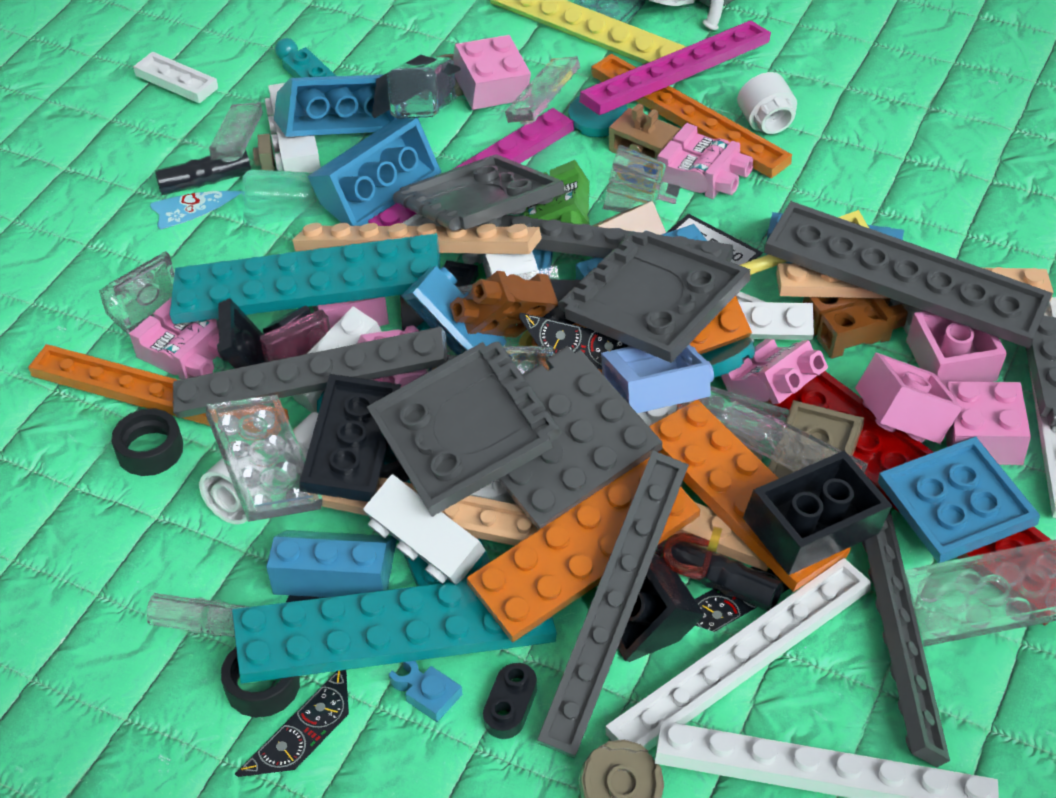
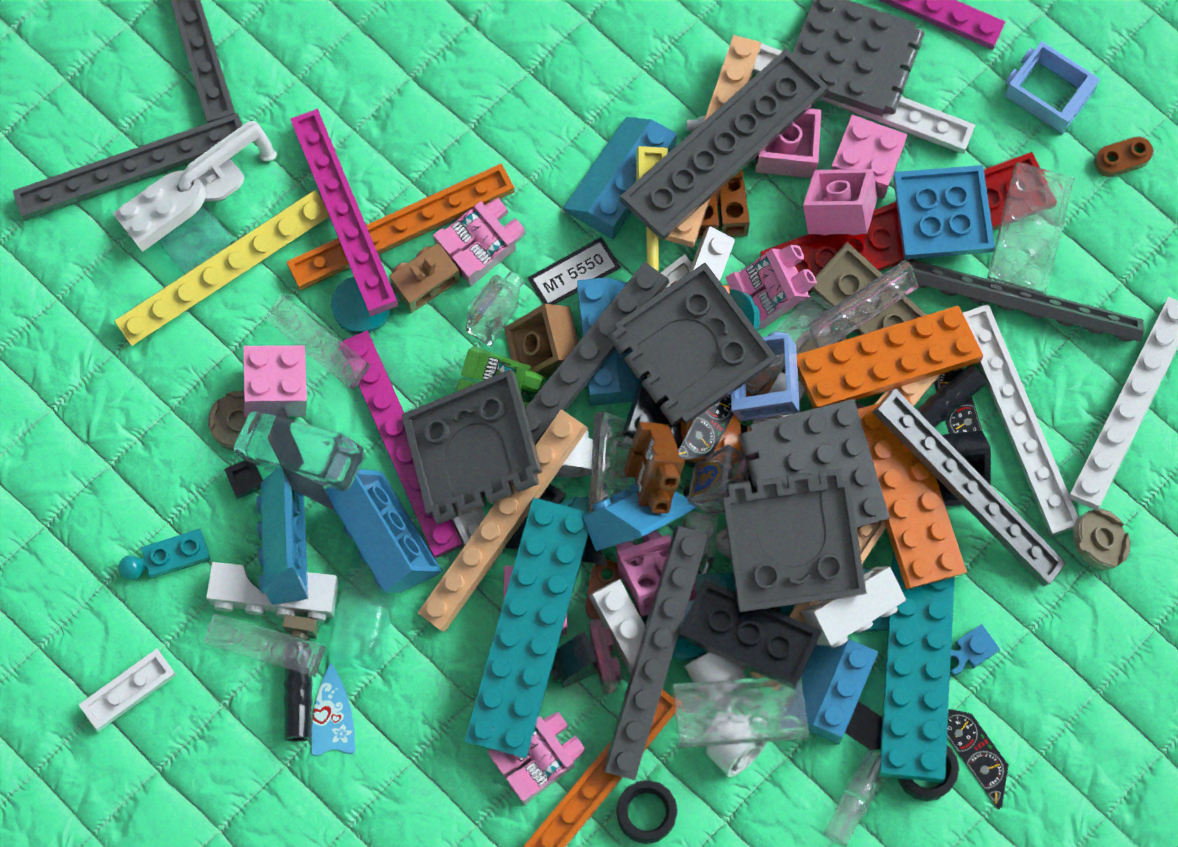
camera: 75 degrees left, 25 degrees up
clear slope [99,251,174,334] -> none
black plate [217,298,268,369] -> none
black plate [483,663,537,739] -> none
clear red piece [662,526,723,580] -> none
white piece [737,72,797,134] -> none
black brick [743,450,892,575] -> none

